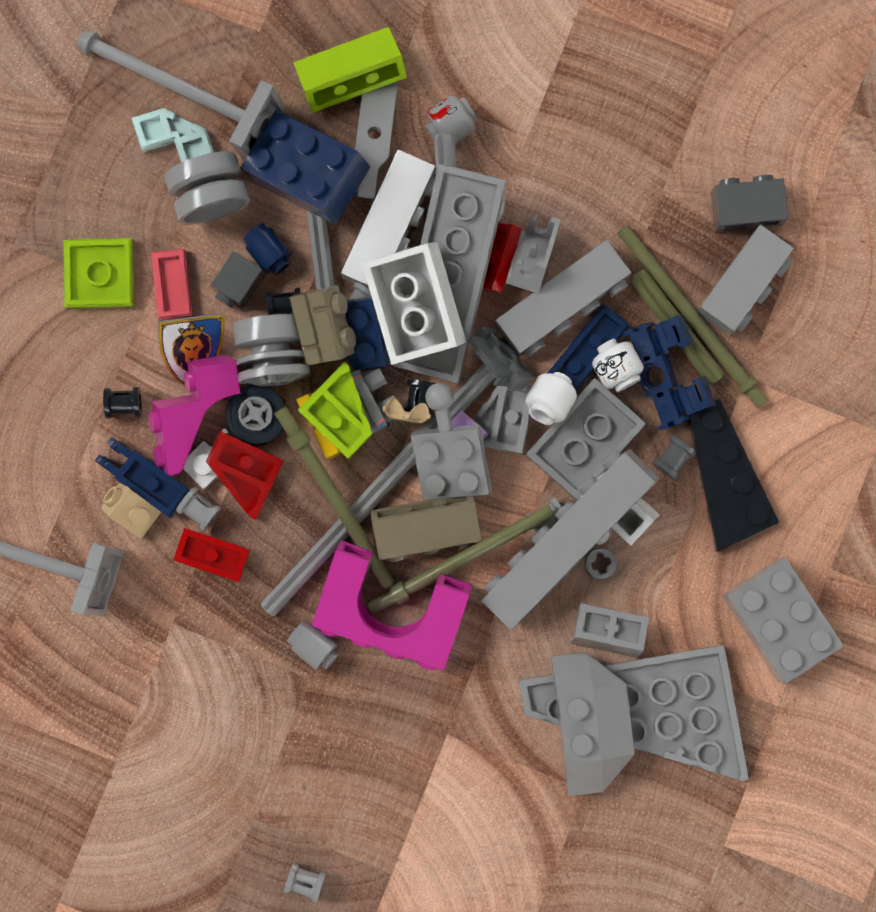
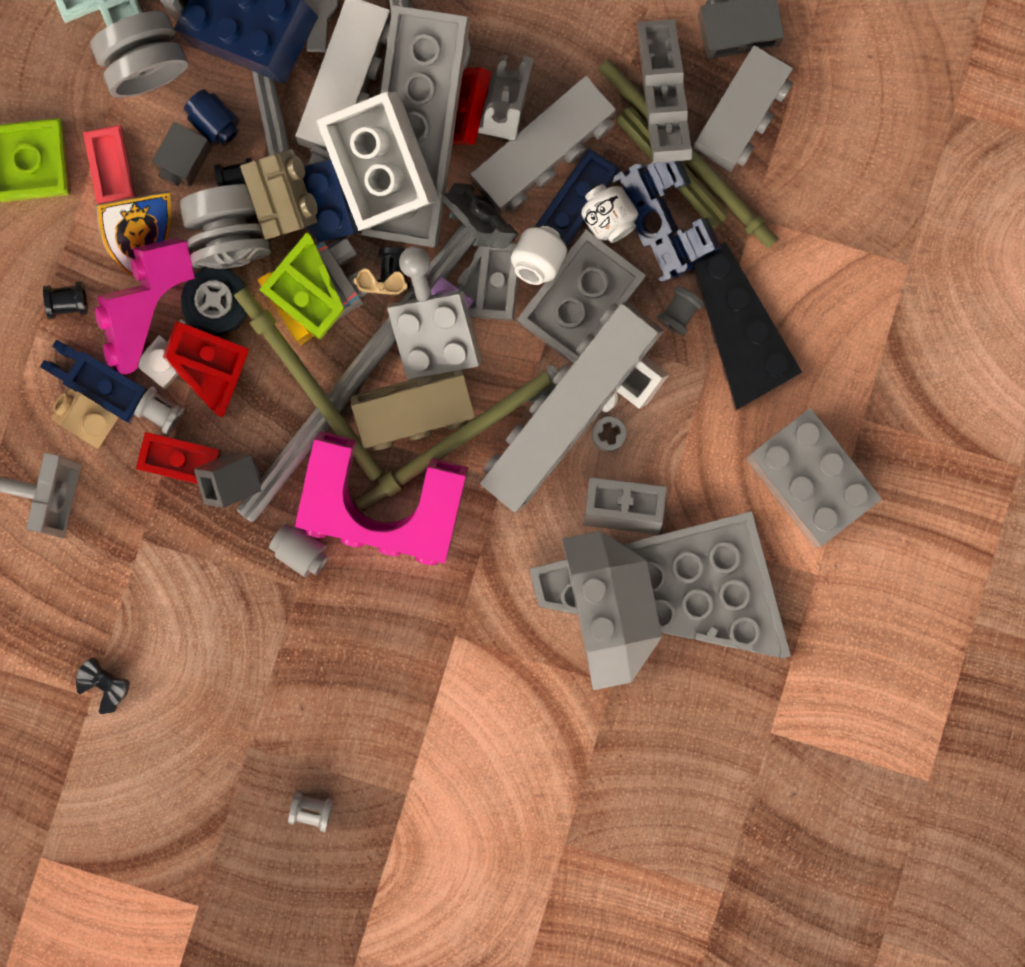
camera: 10 degrees left, 0 degrees up
none -> black piece [76,657,130,714]
none -> dark grey brick [194,452,262,508]
none -> light grey slope [637,19,692,163]

